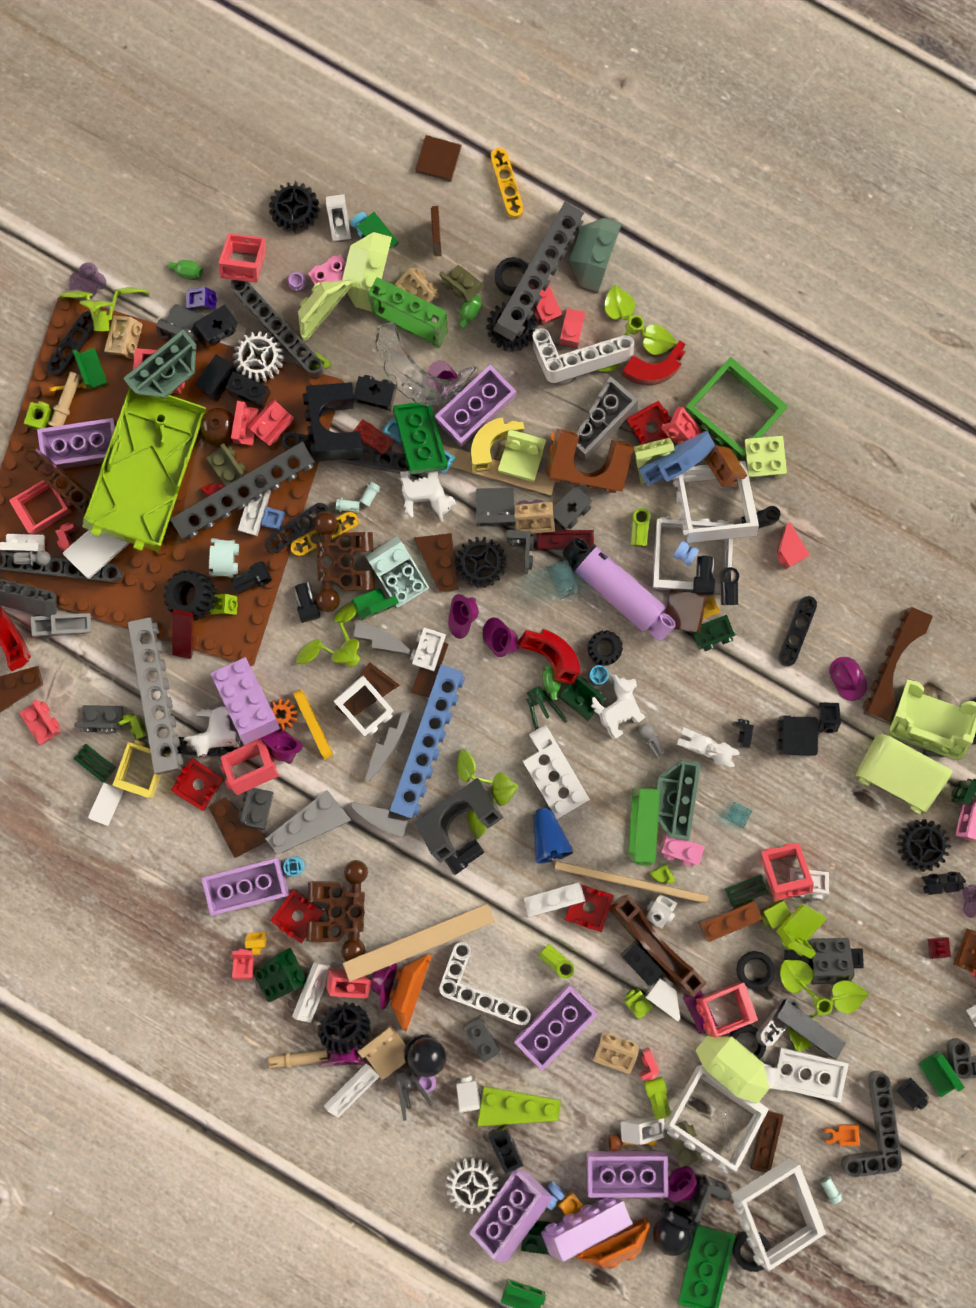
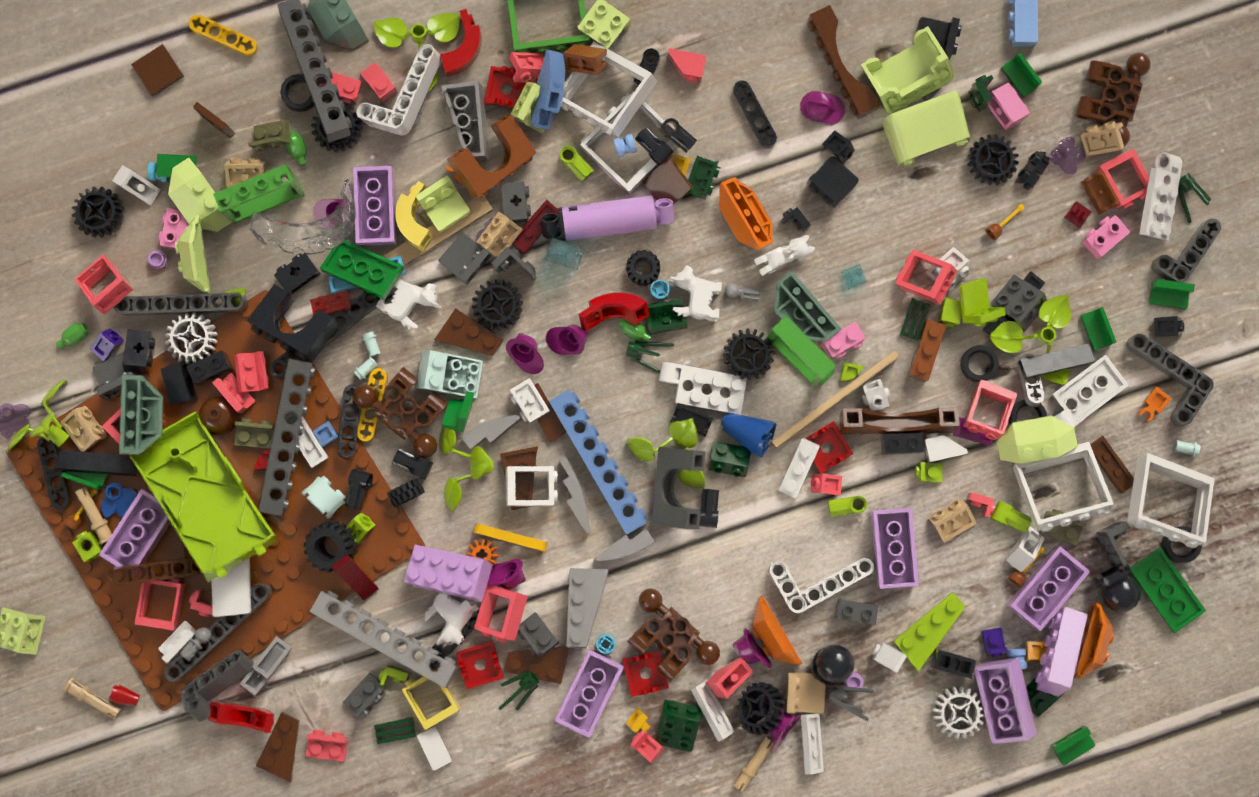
camera: 50 degrees left, 0 degrees up
tan tile [342,904,495,982] -> none
magenta piece [668,1166,698,1202] -> none
none -> black tile [57,450,138,476]
none -> blue plate [101,483,137,518]
none -> black tyre [387,478,425,507]
none -> dark green plant [498,671,540,710]
none -> black hinge [670,403,713,437]
none -> dark green bracket [708,441,751,477]
none -> orange wedge [719,177,773,250]
none -> black gear [723,328,775,380]
none -> coral bracket [810,474,842,495]
none -> dark purple bracket [981,627,1008,657]
none -> dark orange hinge [985,204,1024,240]
none -> green panel [1080,307,1117,351]
none -> bright pink brick [1082,215,1130,259]

